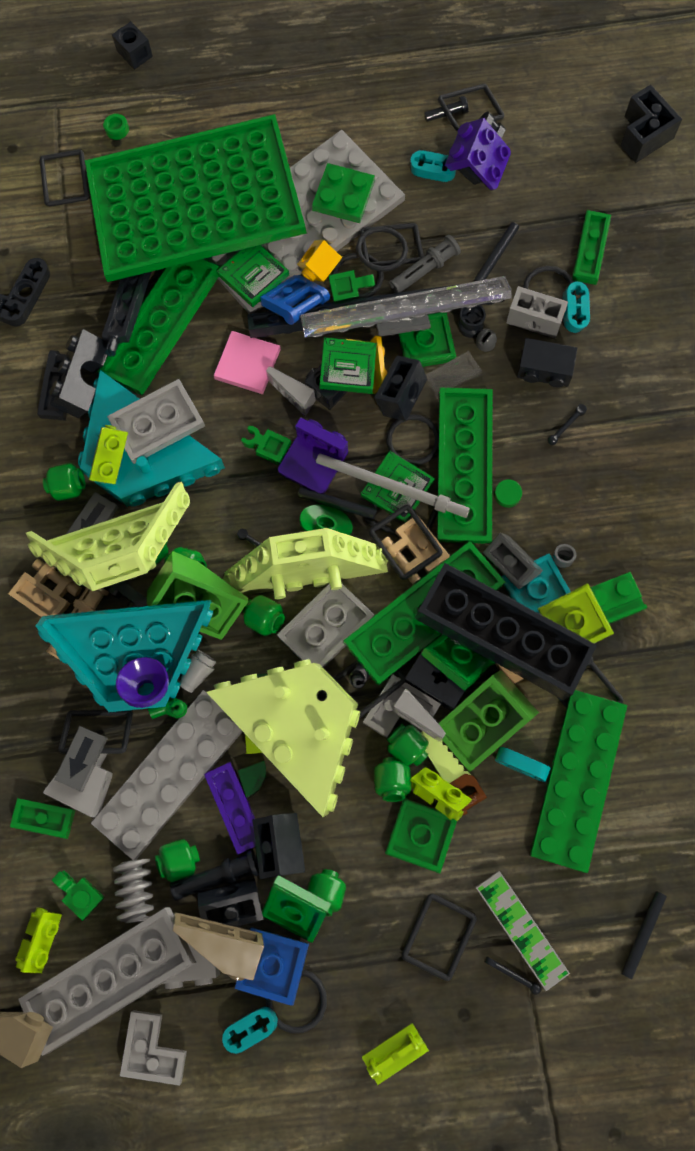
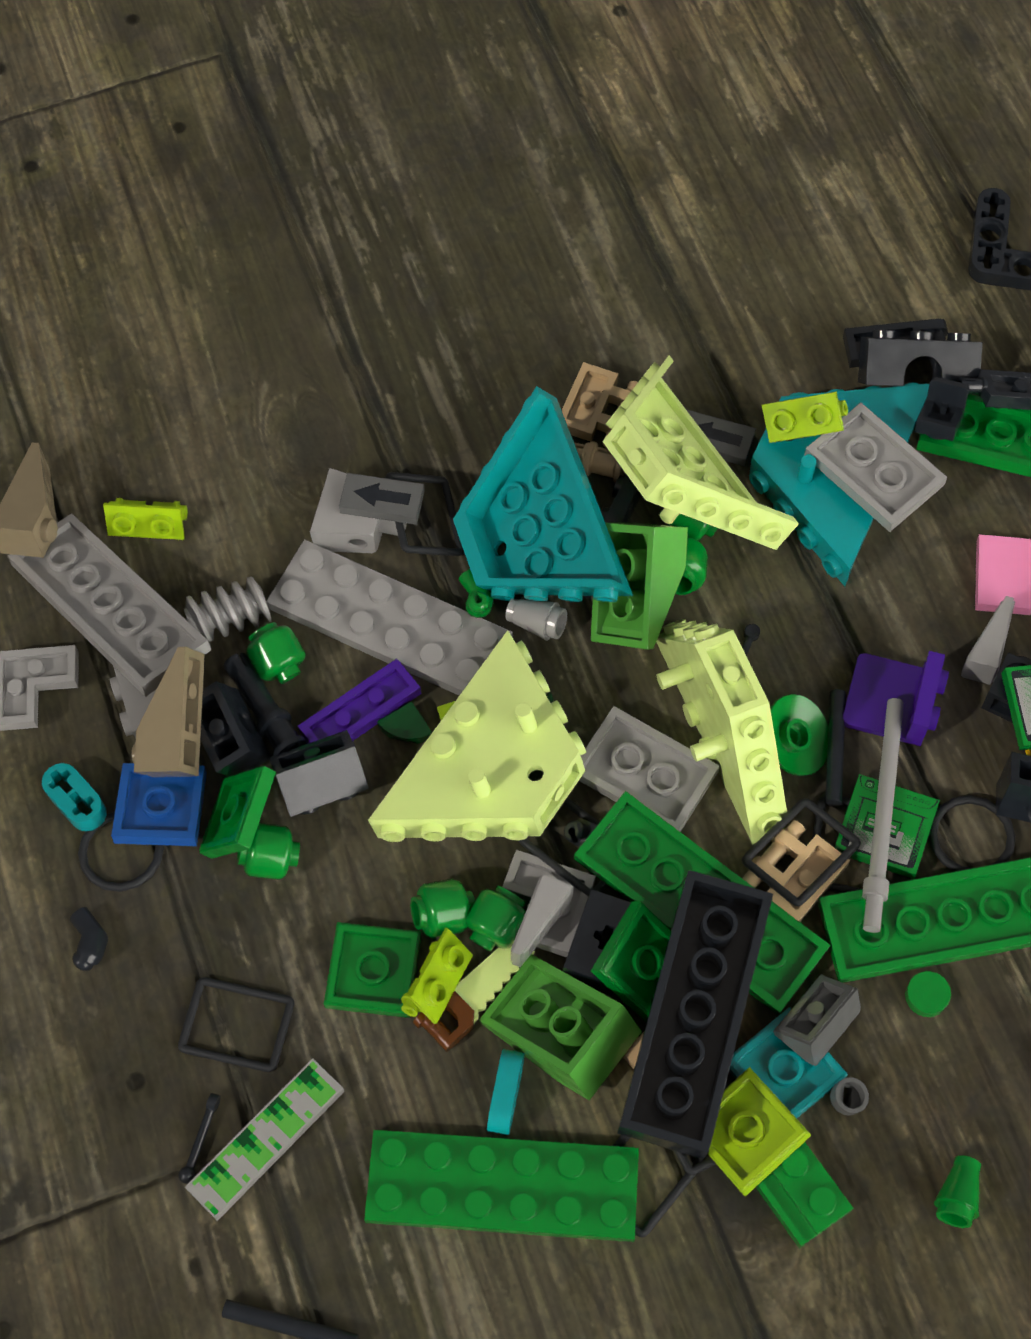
camera: 75 degrees right, 10 degrees down
green plate [10,798,75,839] -> none
green head [43,463,86,501] -> none
green plate [52,870,105,921] -> none
dark purple piece [116,657,169,708] -> none
green plate [241,426,292,465] -> none
green head [243,595,285,636] -> none
lime hinge [362,1023,429,1085] -> none
none -> black arm [70,907,108,971]
none -> black bracket [915,377,970,441]
none -> green cone [934,1155,982,1228]

